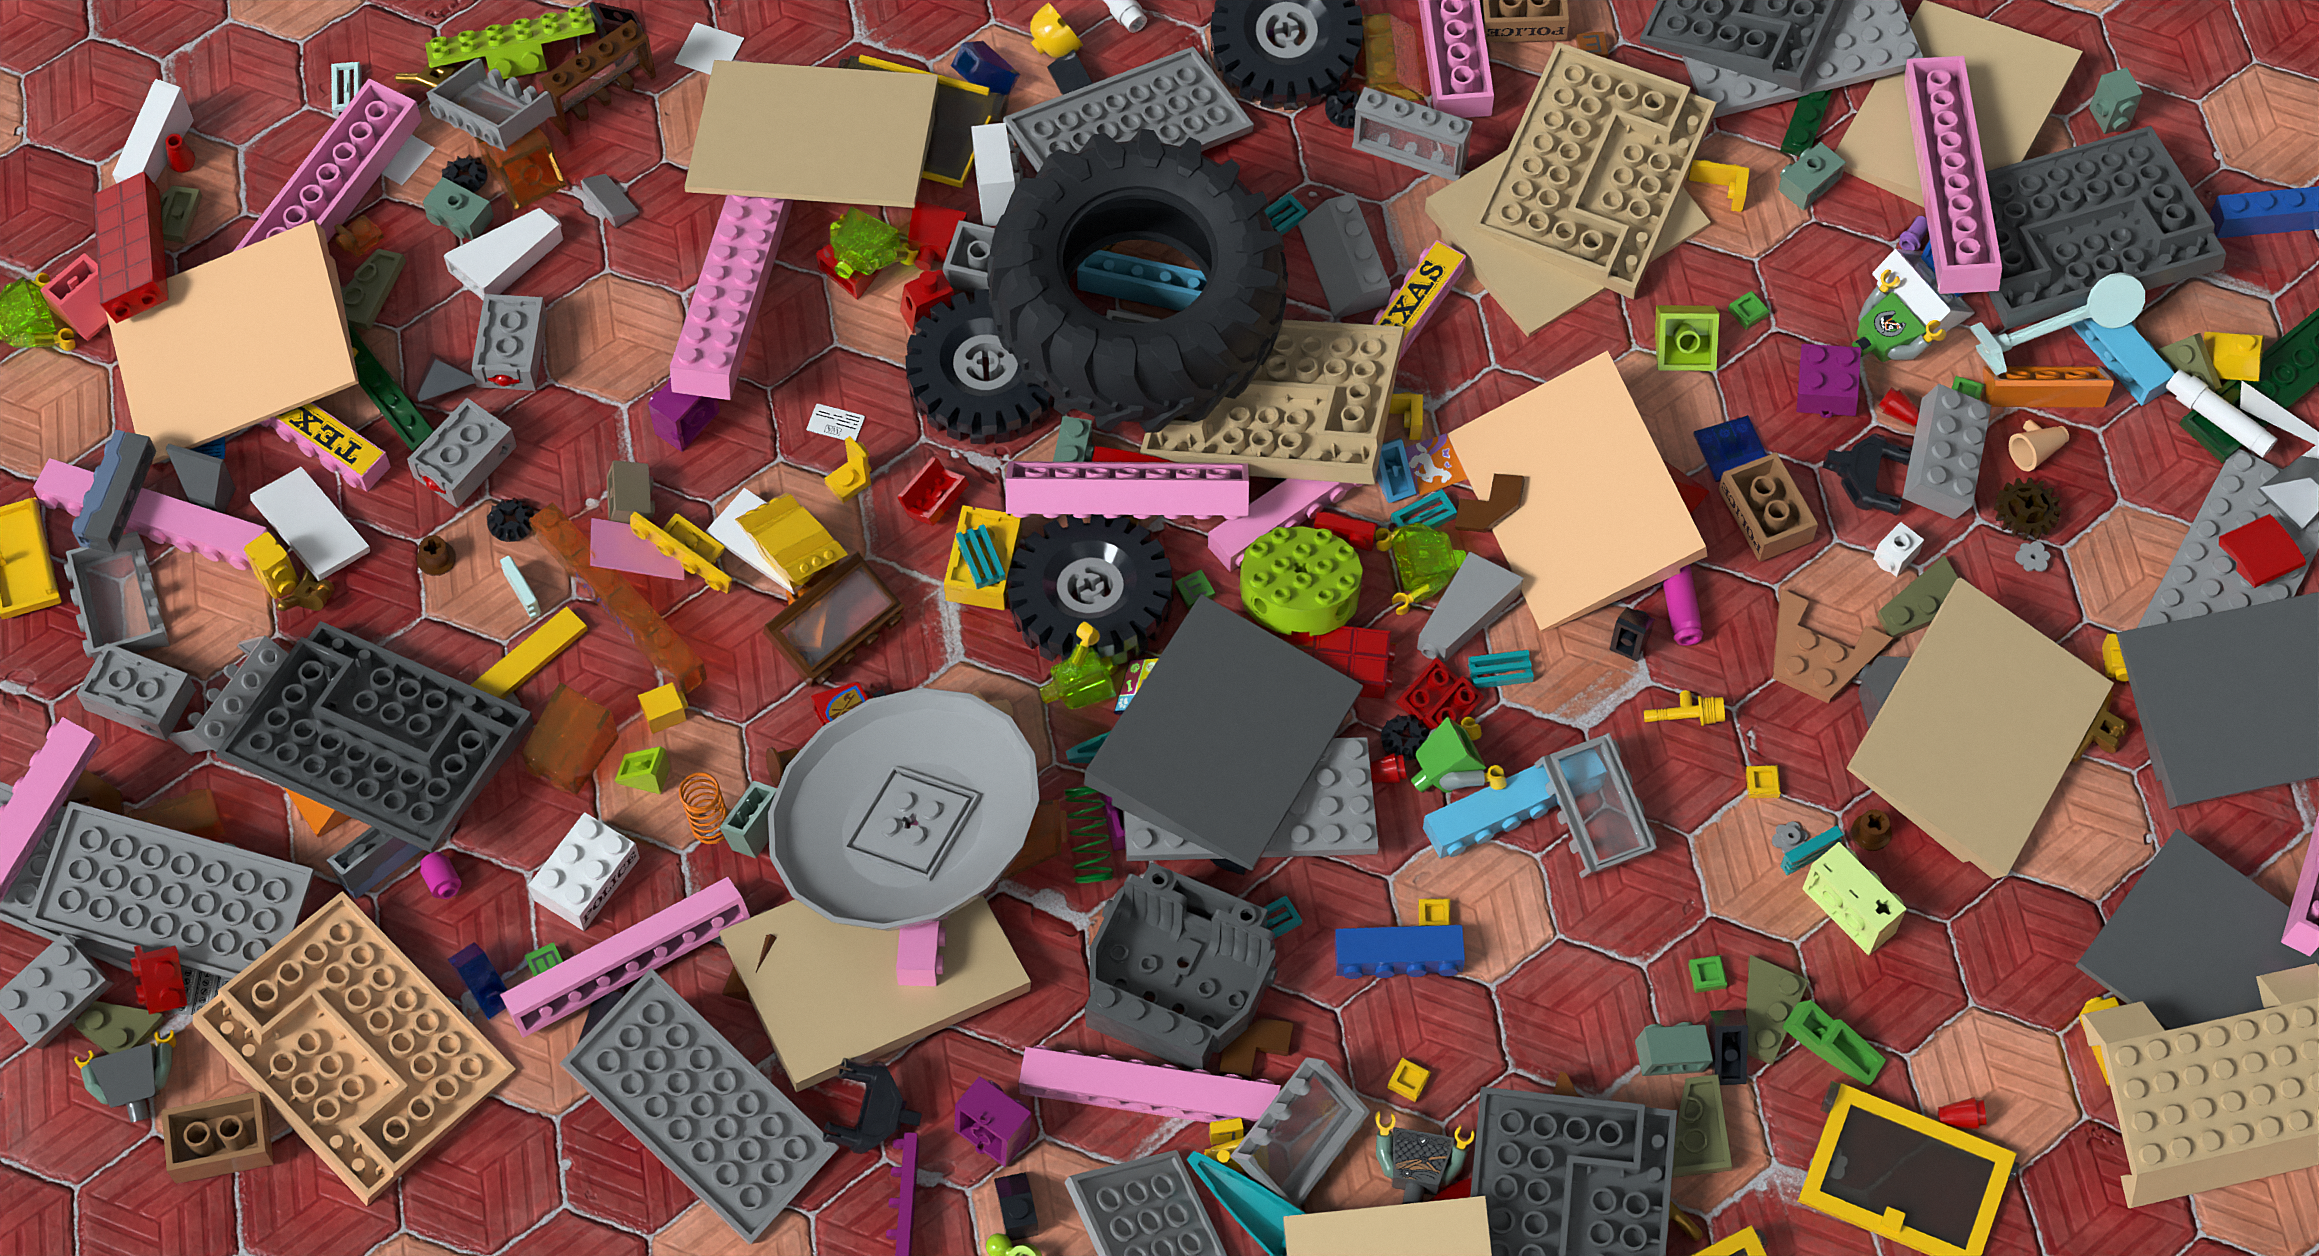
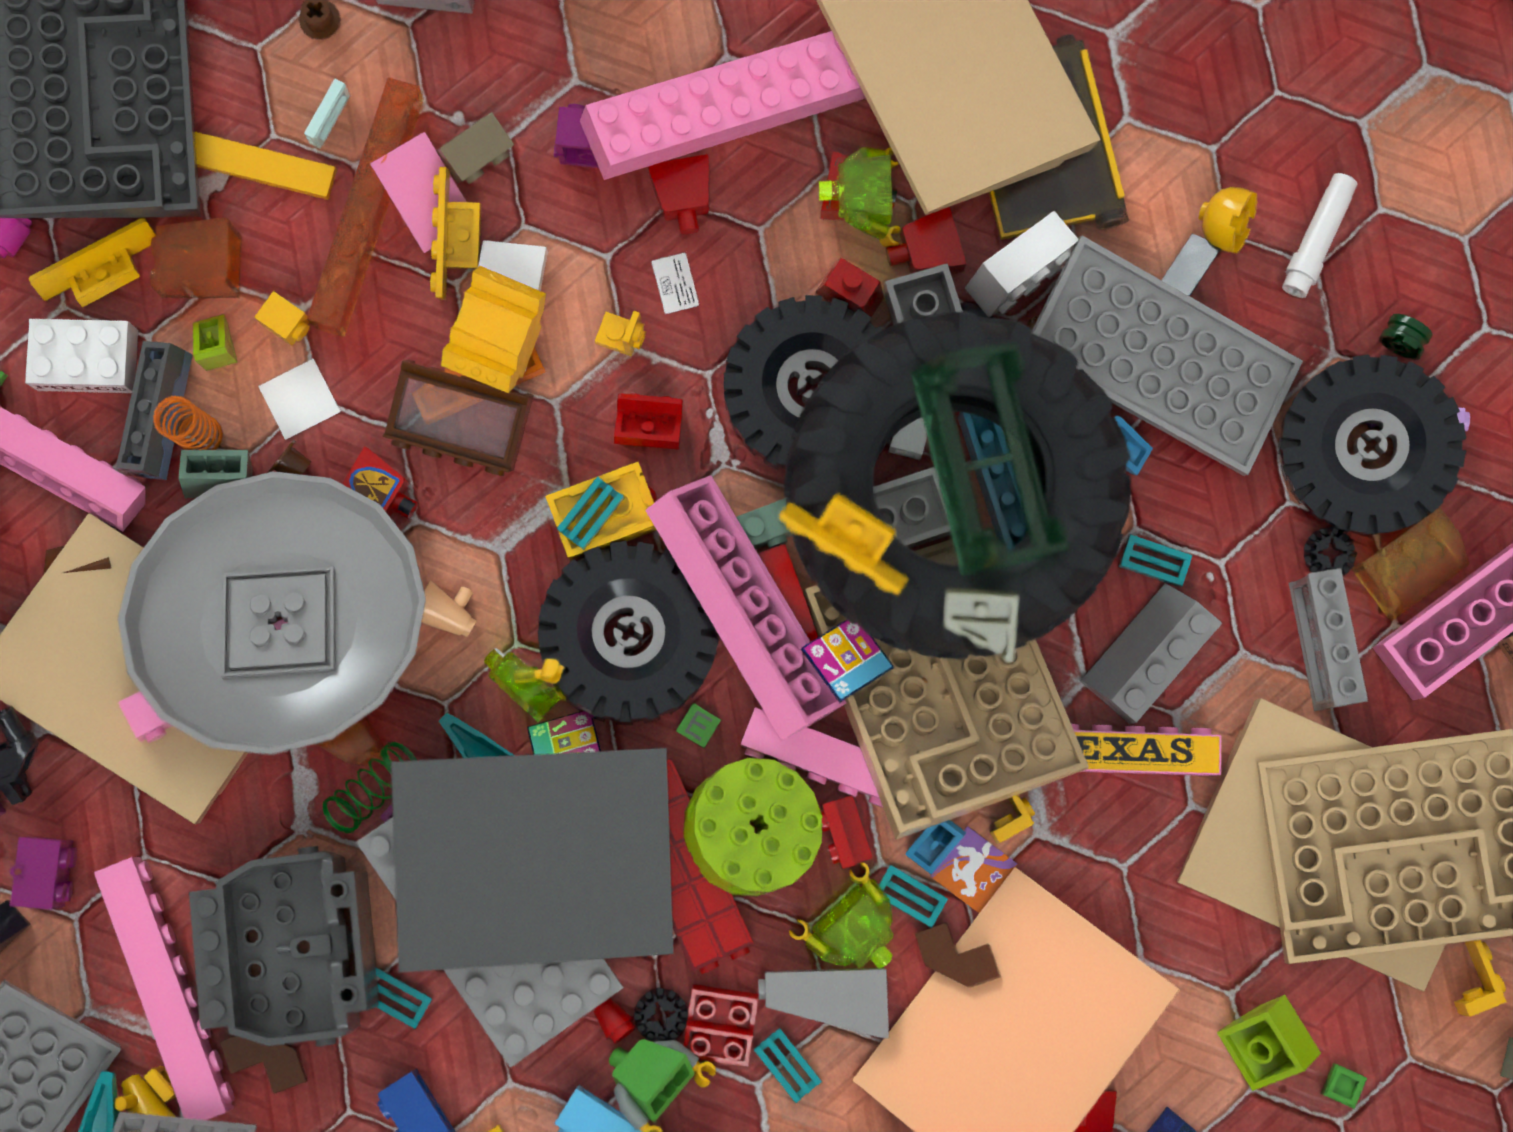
camera: 55 degrees right, 20 degrees up
black gear [487,497,535,542] -> none
clear blue slope [950,41,1021,97] -> none
none -> yellow bracket [29,218,159,307]
none -> dark grey piece [116,341,193,480]
none -> white sticker [258,359,340,440]
none -> red torso [648,154,709,235]
none -> yellow bracket [779,493,909,594]
none -> piece [801,619,894,703]
none -> clear green windscreen [911,343,1070,576]
none -> wing [944,588,1019,662]

